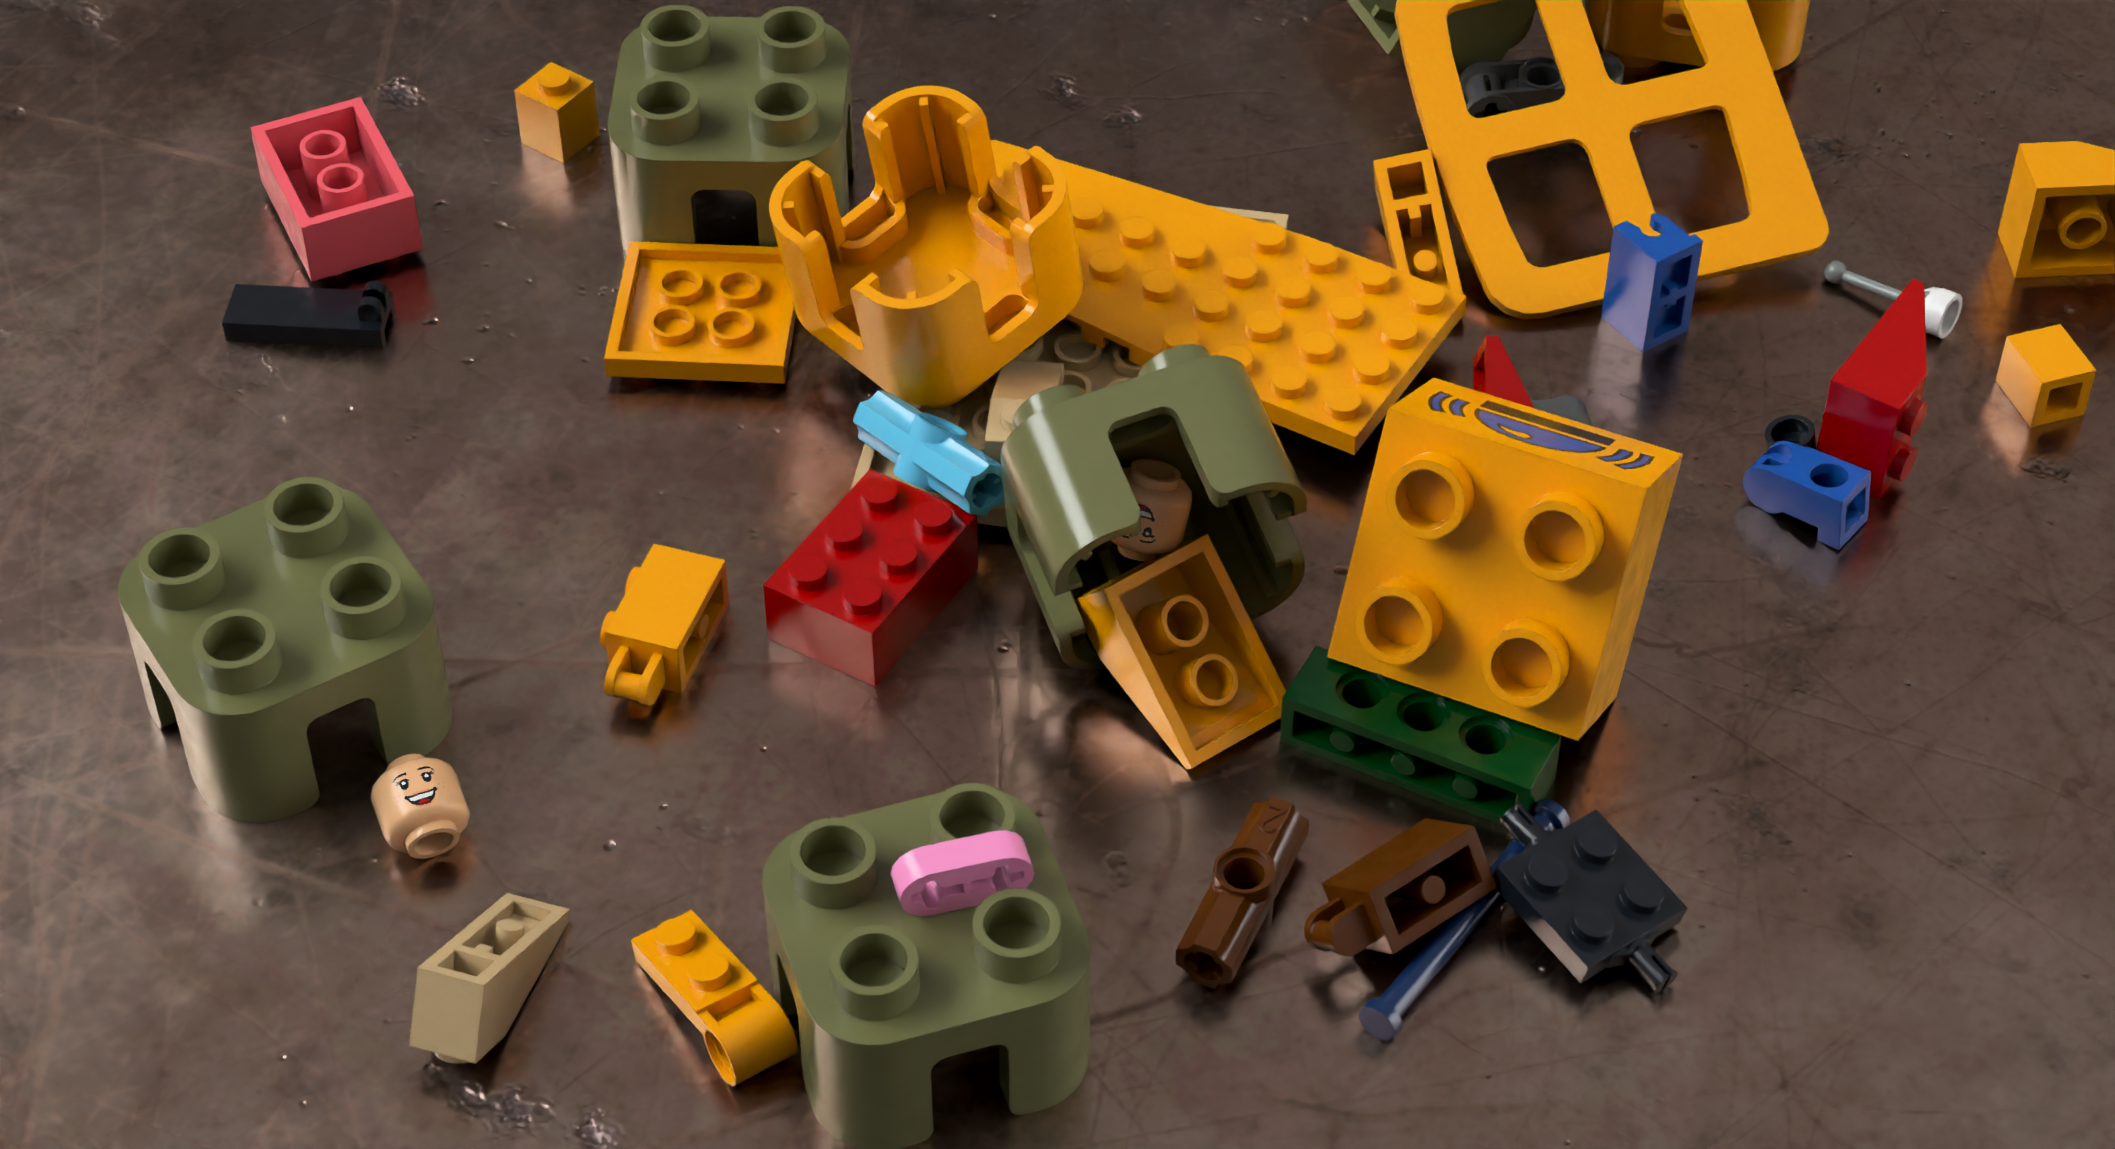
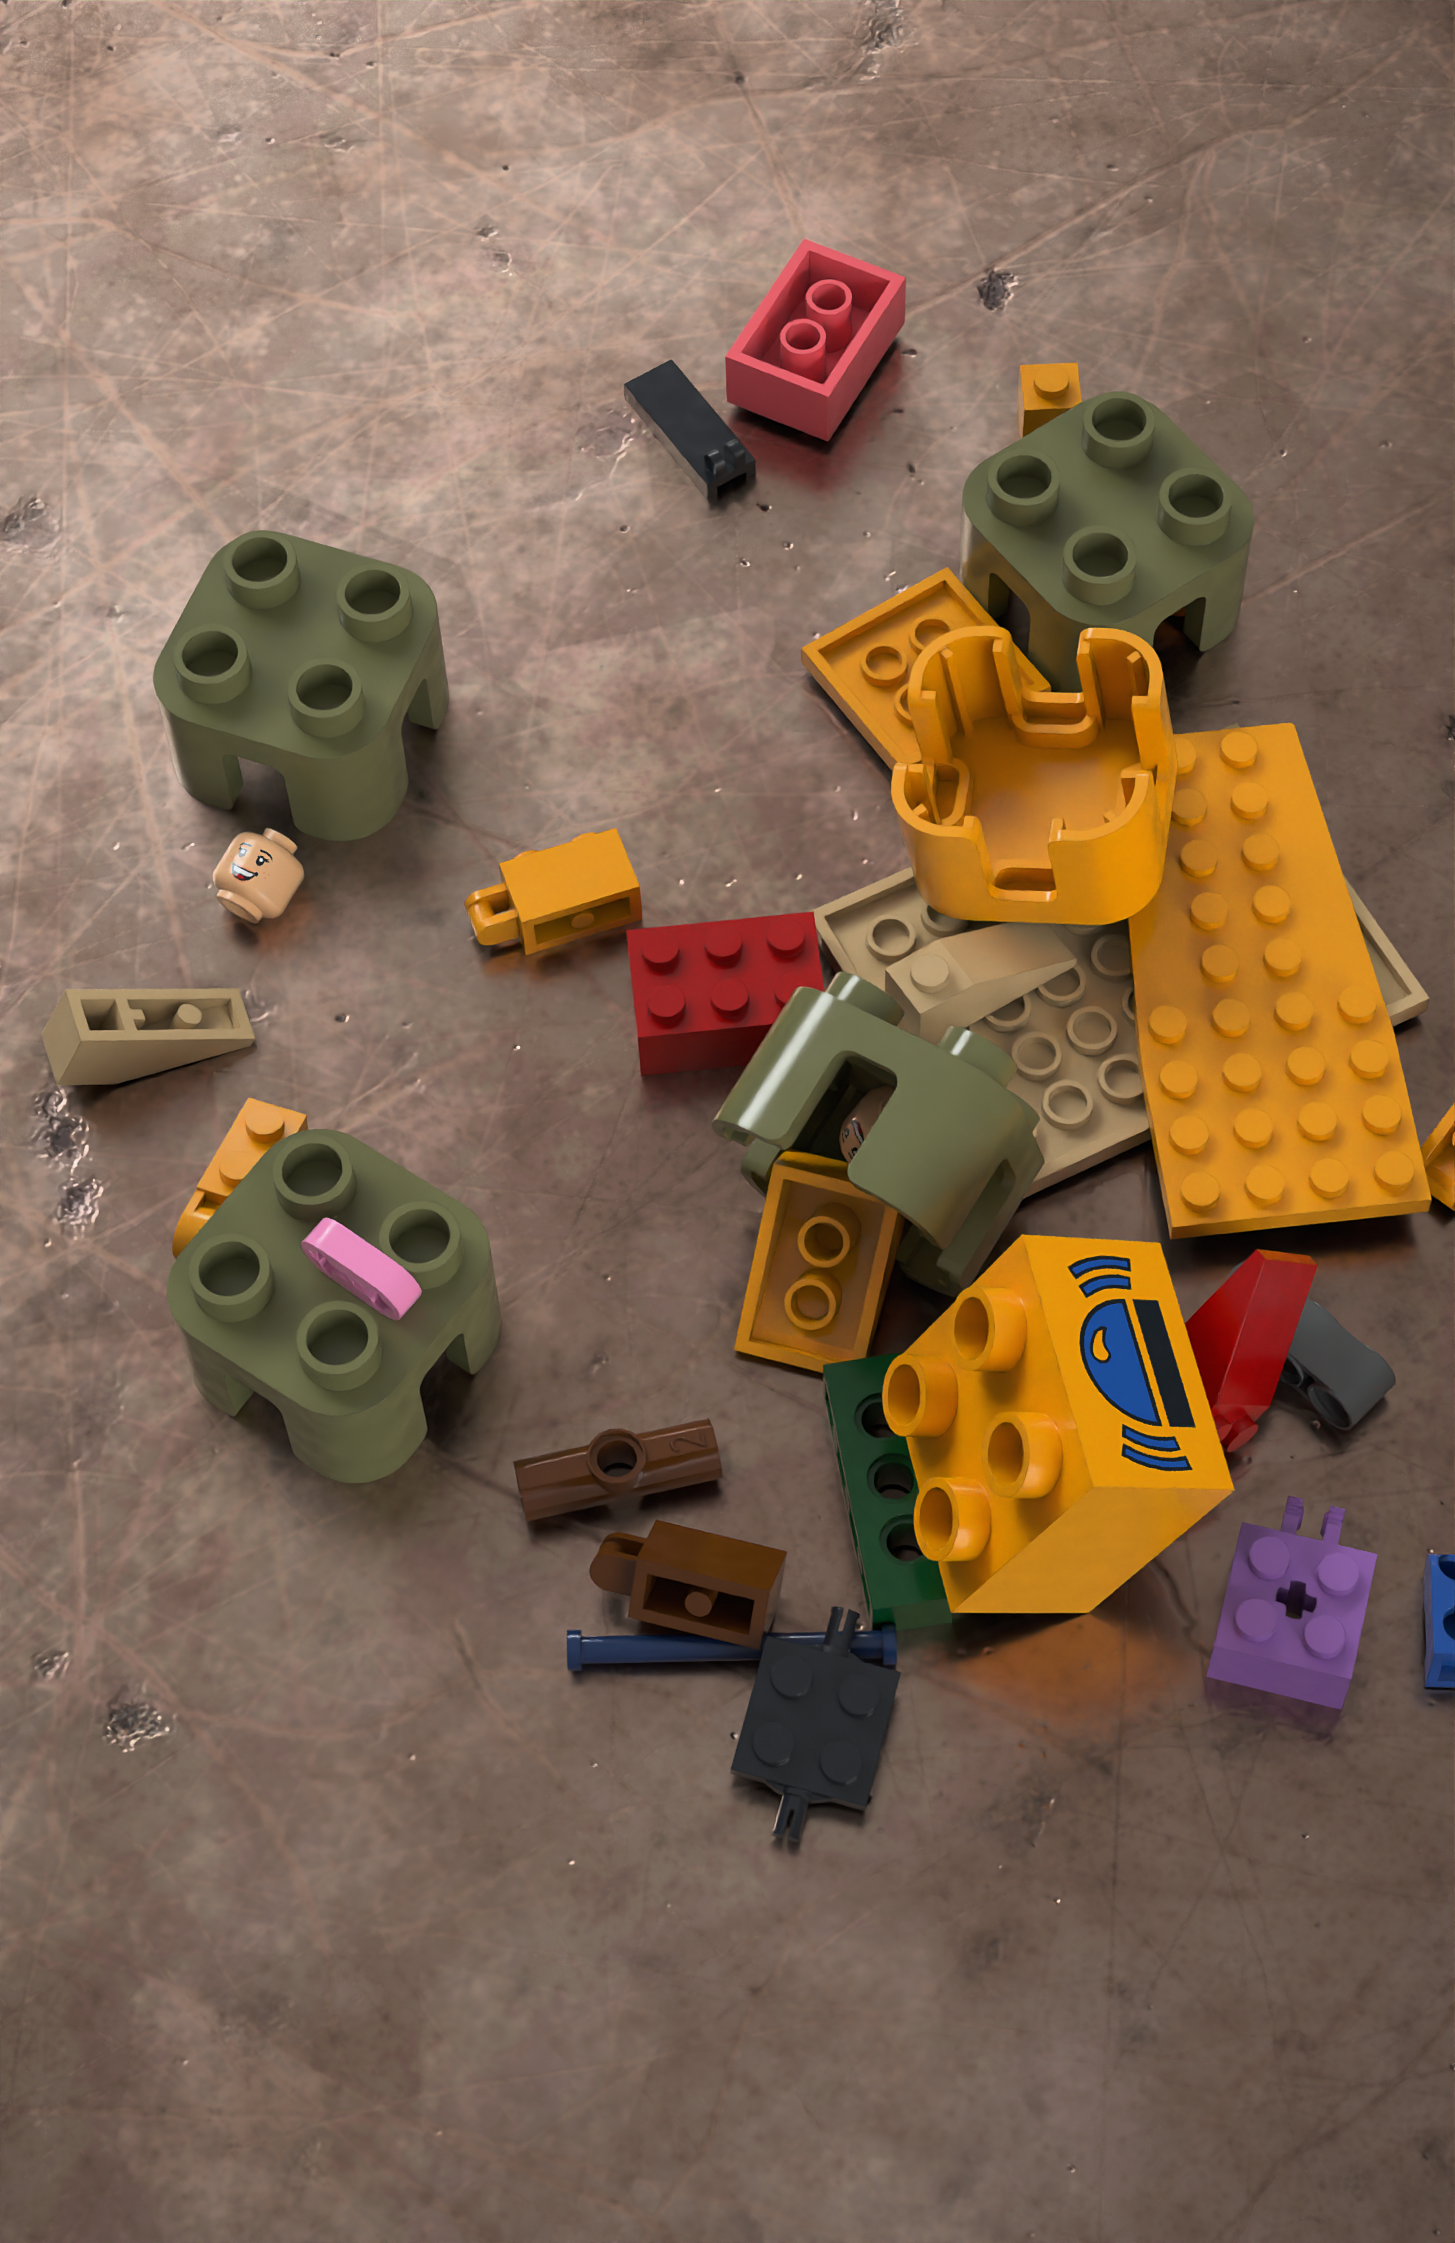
camera: 55 degrees right, 15 degrees up
medium azure piece [852,390,1005,517] -> none
none -> medium lavender hinge [1206,1496,1377,1710]

